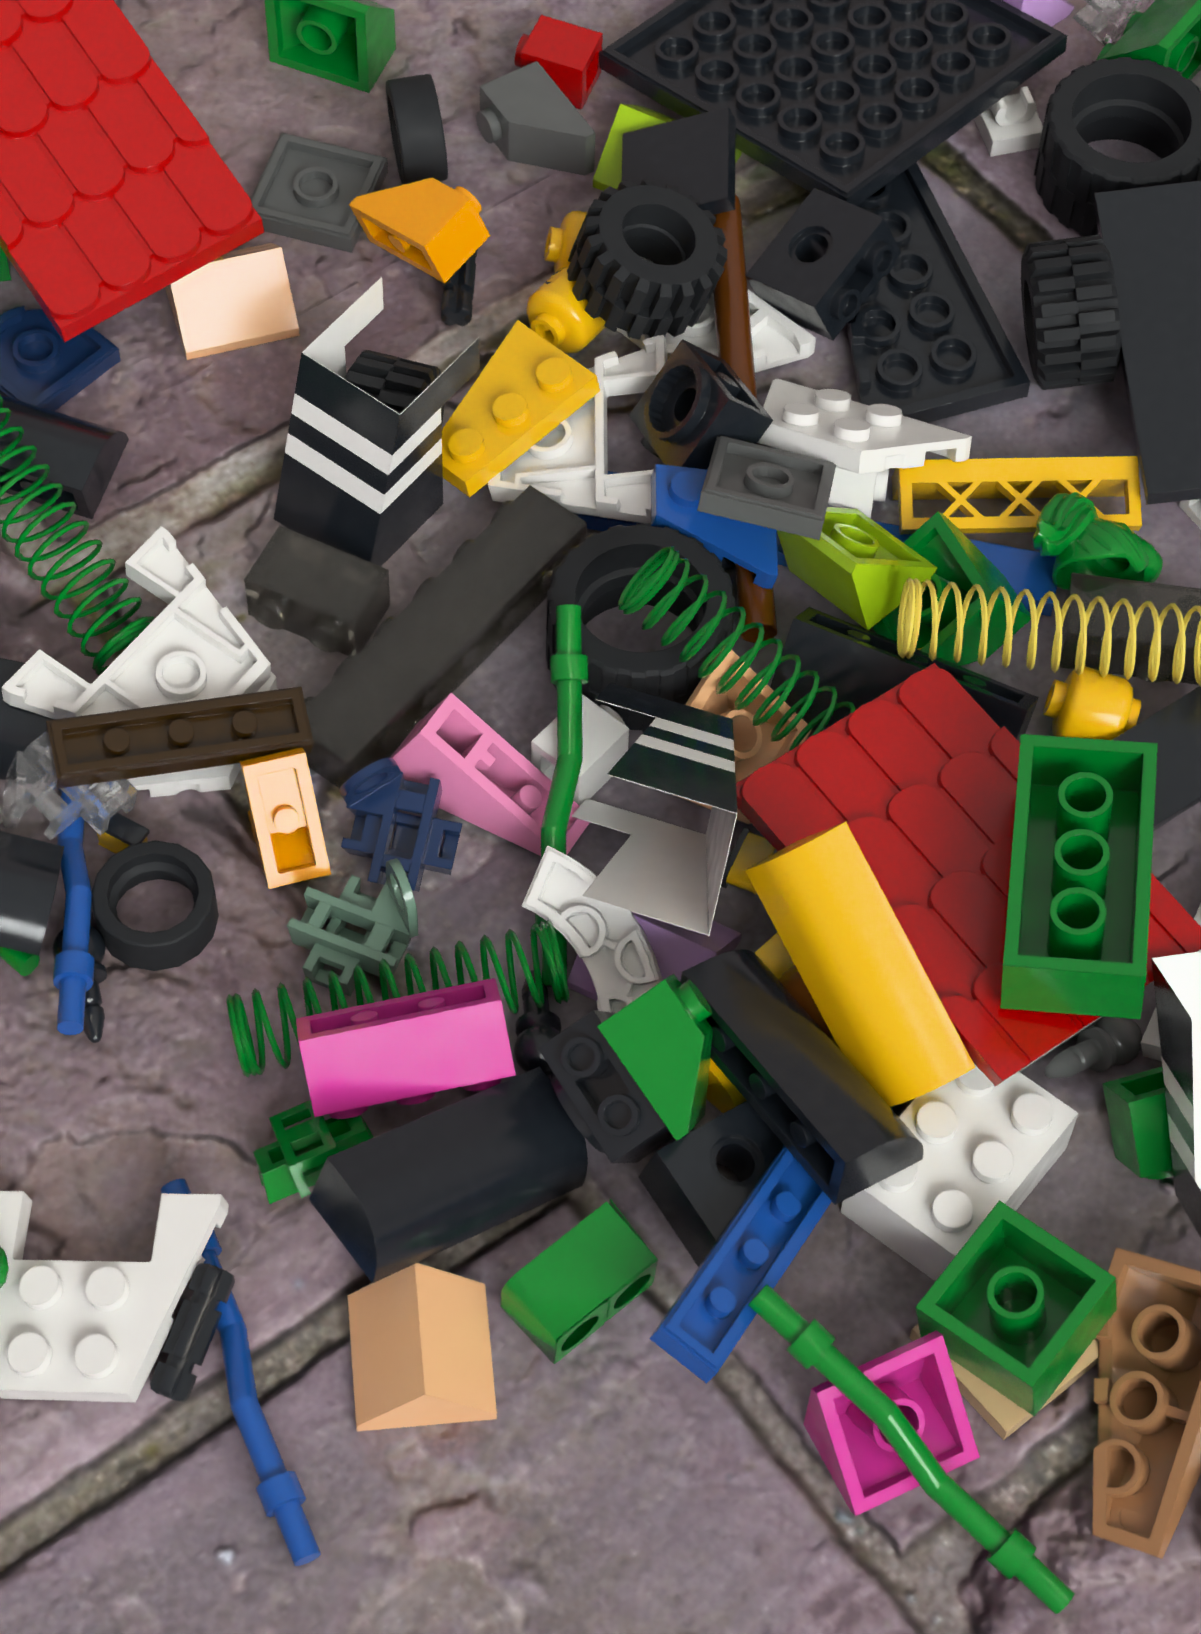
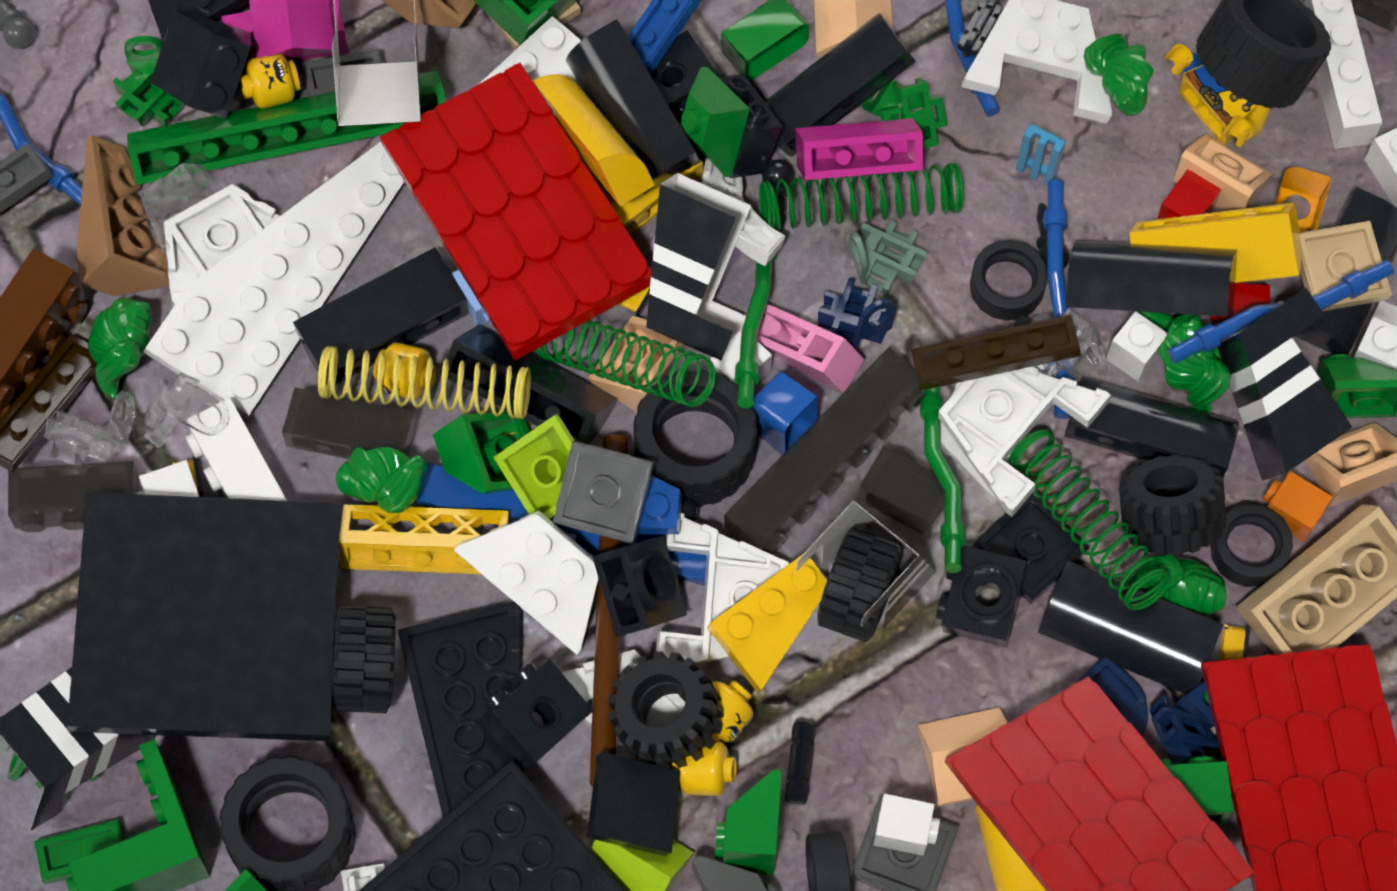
camera: 175 degrees left, 10 degrees up
slope [239,747,331,889] -> none
light orange slope [349,178,490,284] -> none
green brick [1000,734,1158,1019] -> none
none -> green slope [715,770,781,876]
none -> blue piece [753,371,818,459]
none -> white brick [873,794,940,856]
none -> green bar [920,387,966,573]
none -> black brick [936,546,1028,648]
none -> black tile [973,493,1090,604]
none -> dark azure tile [1016,124,1066,186]

